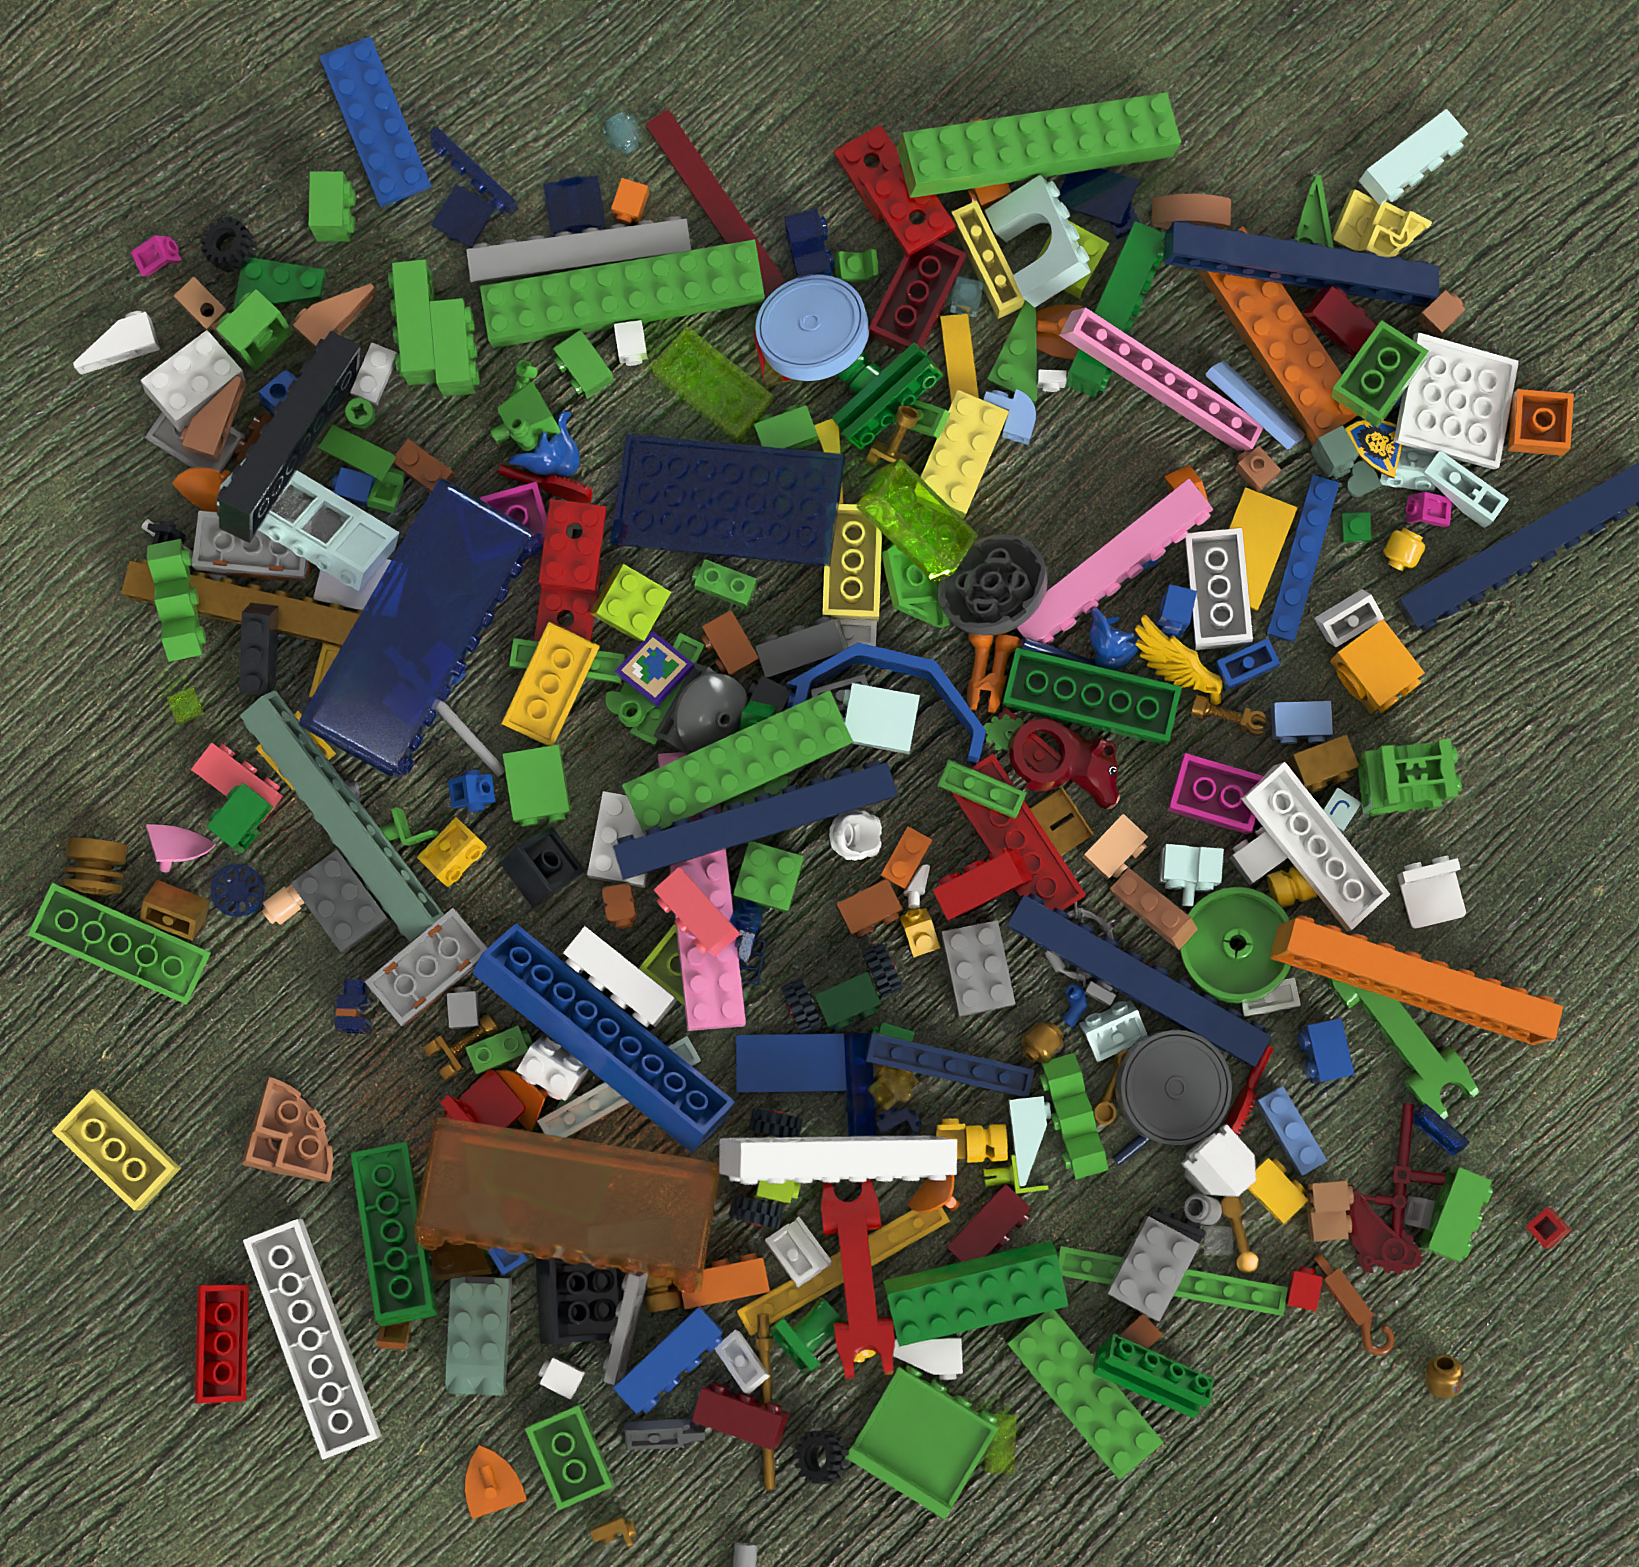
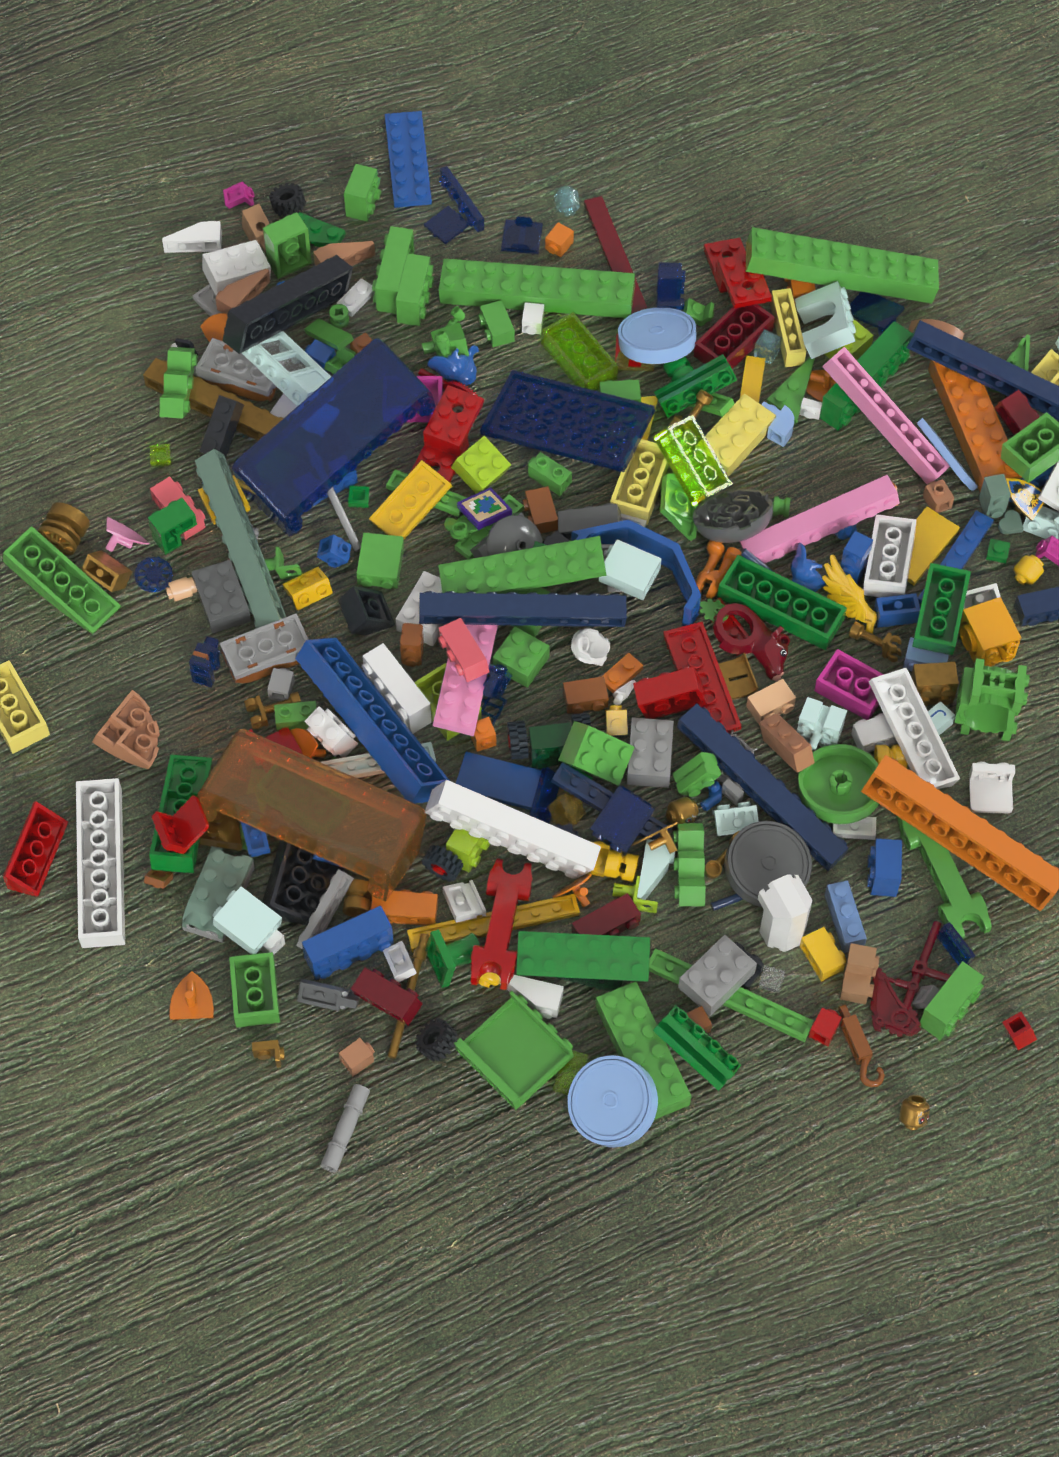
camera: 15 degrees right, 20 degrees down
light grey brick [466,216,691,289] -> none
bright green tile [937,759,1027,819] -> none
light grey brick [1184,1194,1222,1225] -> none
pearl gold bar [1220,1196,1259,1274] -> none
red piece [1224,1045,1273,1136] -> none
none -> red bracket [151,796,209,854]
none -> light aqua brick [213,887,282,954]
none -> nougat brick [339,1038,375,1077]
none -> green plate [348,486,370,508]
none -> orange brick [471,717,496,752]
none -> bright green brick [558,721,635,786]
none -> light blue brick [568,1055,658,1147]
none -> clear blue slope [590,783,655,853]
none -> pearl gold shield [631,822,678,854]
none -> bright green brick [673,752,722,797]
none -> bright green wheel [773,496,790,518]
none -> green brick [912,563,971,656]

